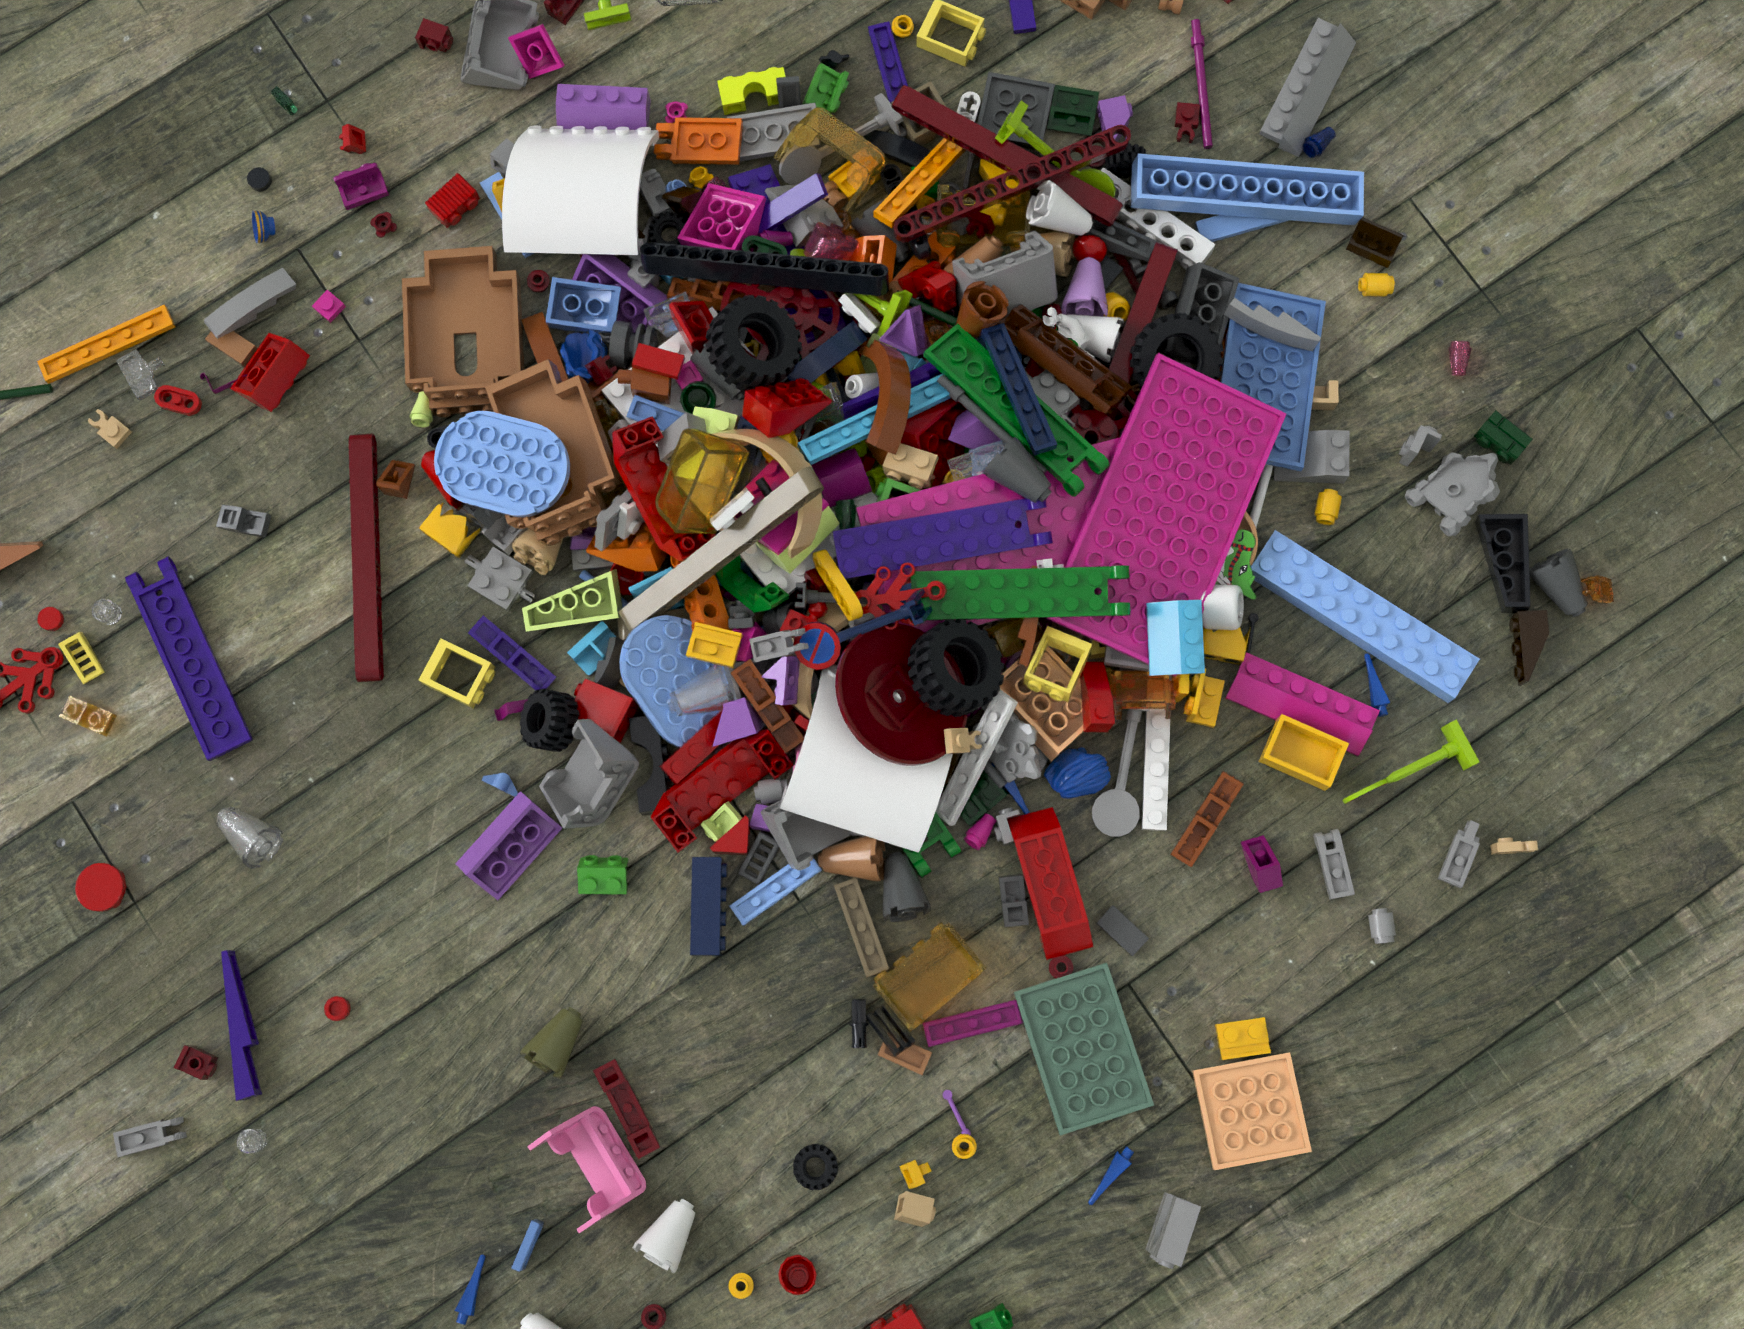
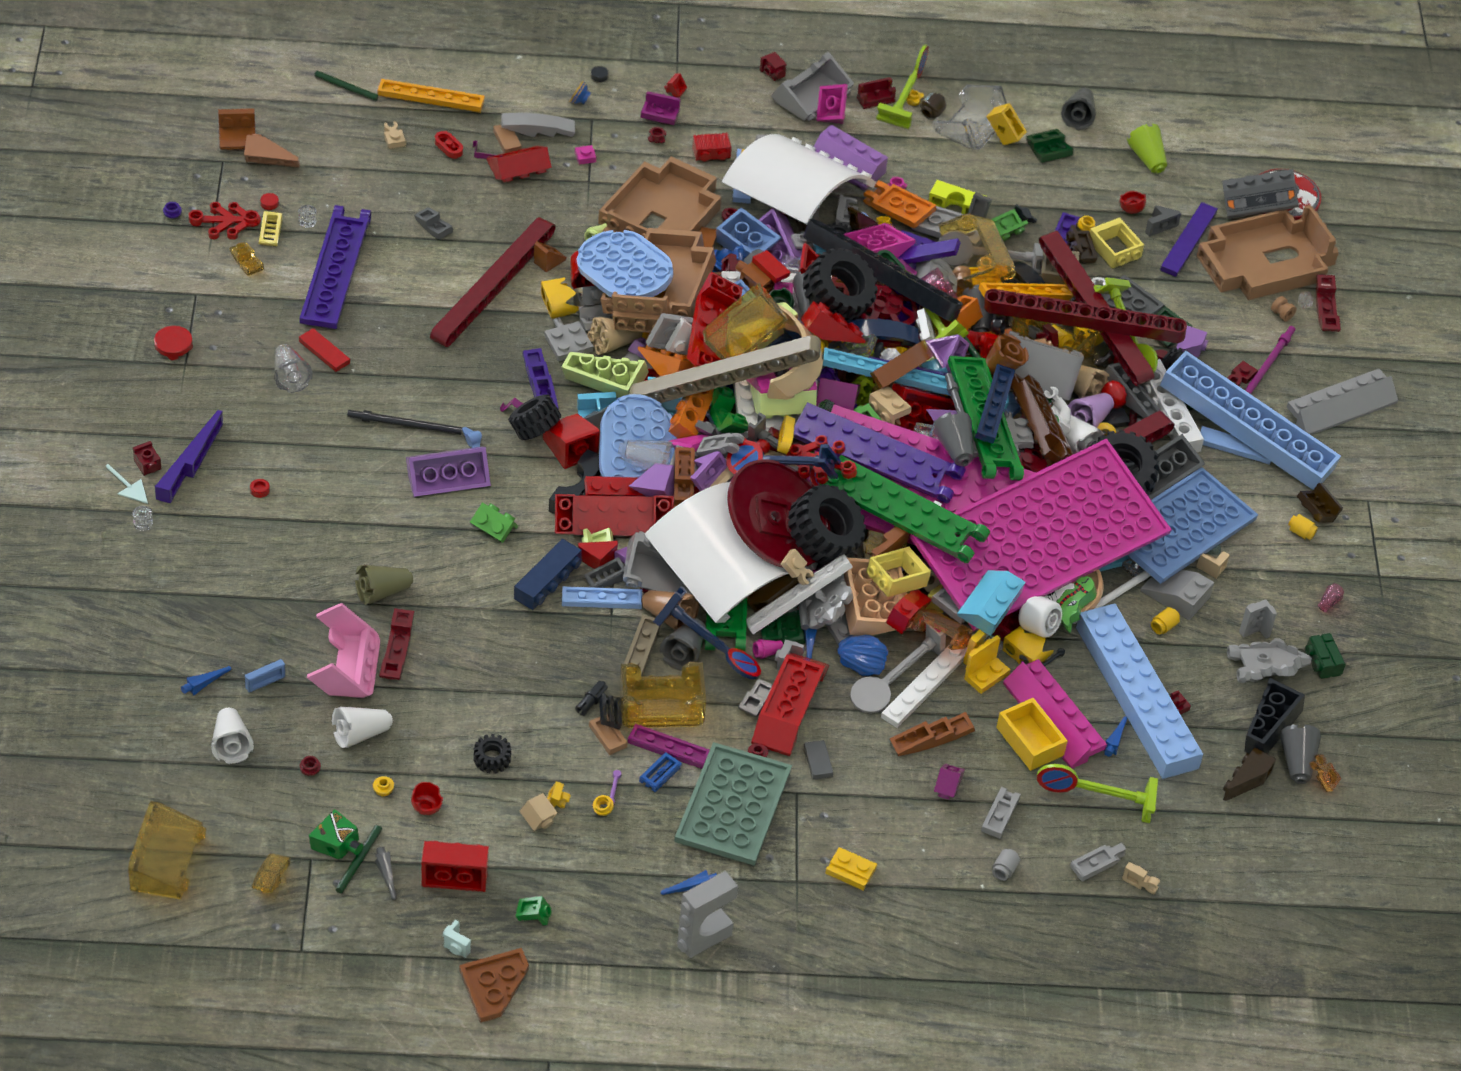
camera: 25 degrees right, 30 degrees down
light grey hinge [113,1117,187,1157] -> none
clear plate [116,349,165,401] -> none
clear green tile [271,86,298,115] -> none
light yellow window [419,639,495,709] -> none
light grey windscreen [539,719,639,829] -> none
yellow plate [686,622,743,669] -> none
white plate [709,487,755,531] -> none
white cone [1026,180,1093,236] -> none
light nougat plate [1192,1052,1312,1170] -> none
light grey slope [1224,298,1321,351] -> none
clear blue cone [1302,126,1336,158] -> none
none -> light aqua piece [106,464,148,504]
none -> red tile [299,328,350,372]
none -> black bar [347,409,462,435]
none -> blue tile [639,752,682,792]
none -> dark blue piece [653,586,761,679]
none -> dark brown bracket [1066,225,1097,263]
none -> dark red tile [1170,690,1191,715]

